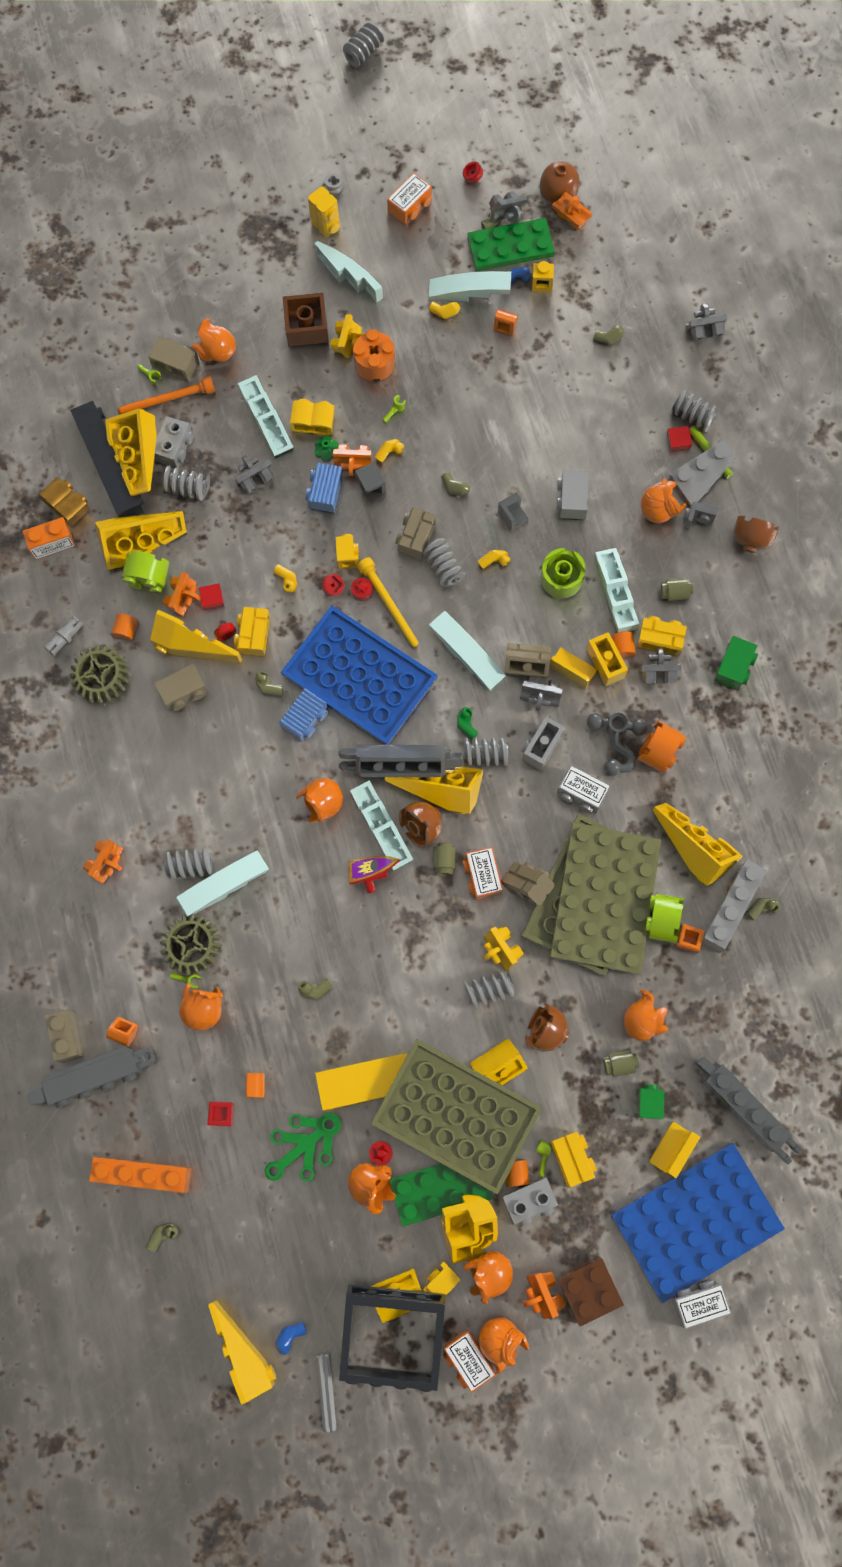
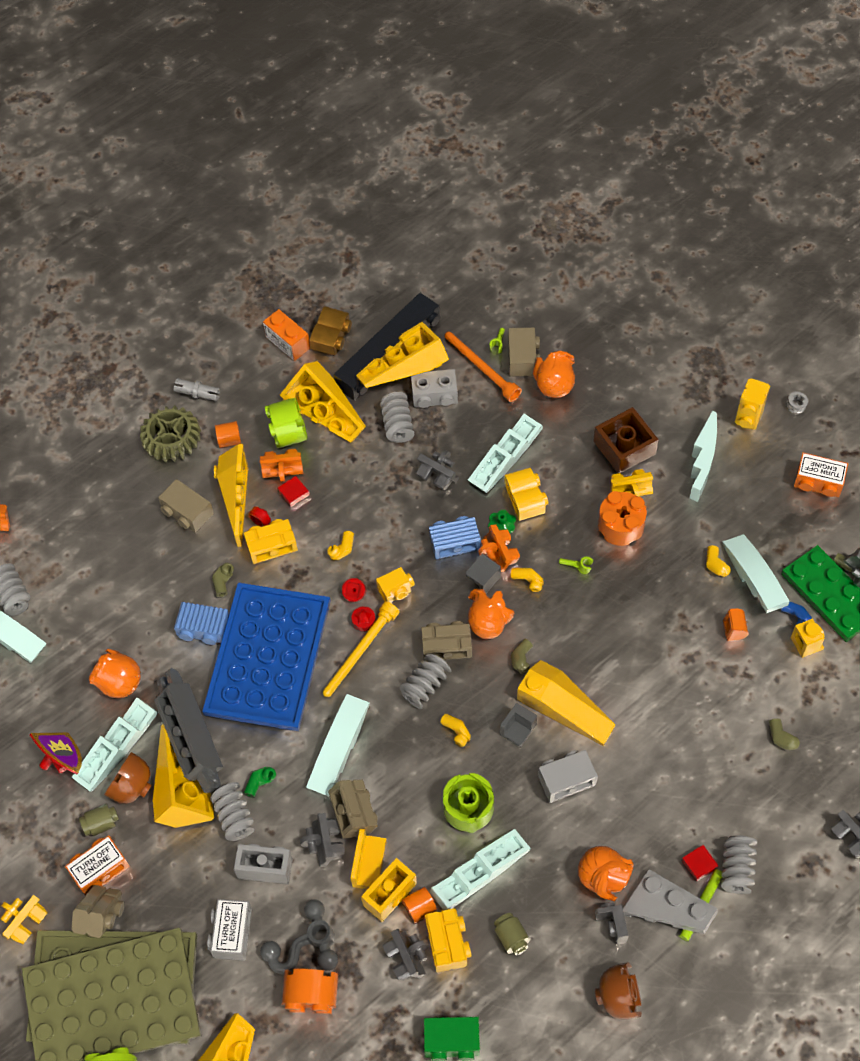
camera: 65 degrees right, 15 degrees down
none -> orange hair [468,589,515,639]
none -> yellow wedge [517,660,616,746]

